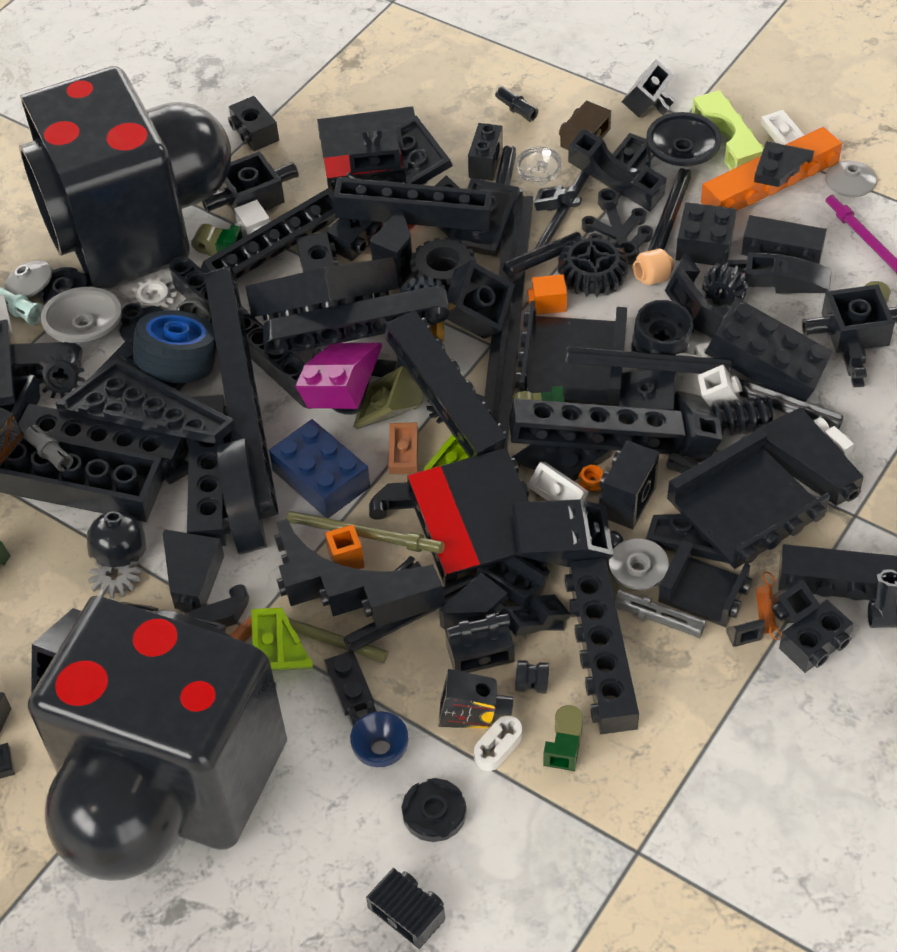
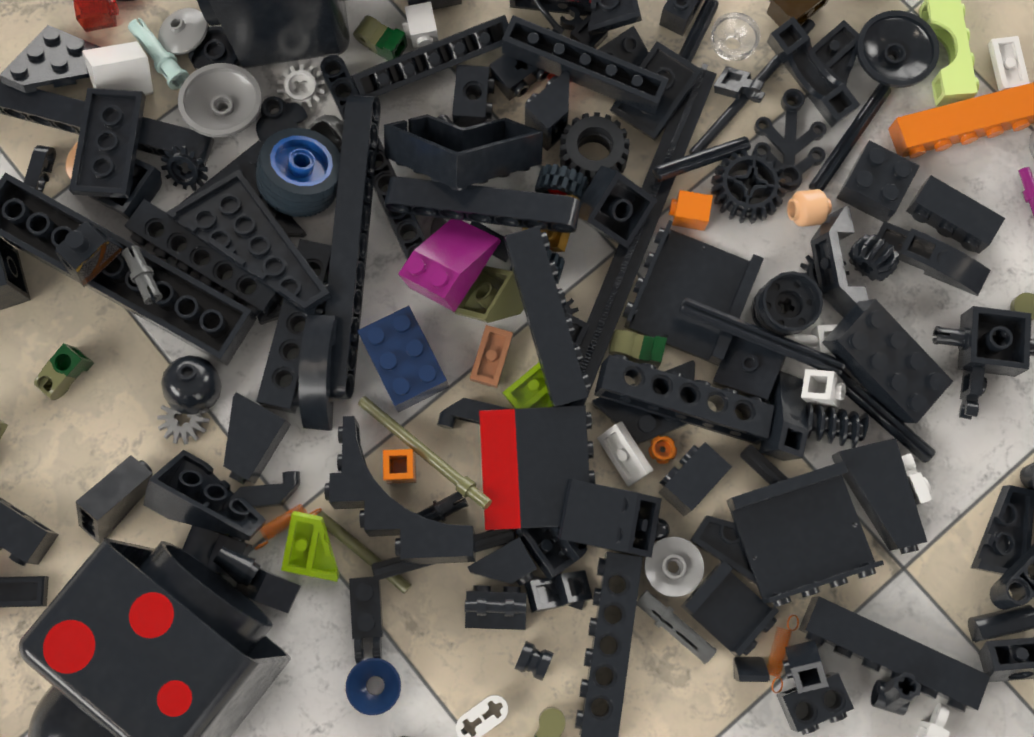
camera: 15 degrees right, 25 degrees up
black torso [438,669,514,728] -> none
black wing [754,141,814,187] -> none

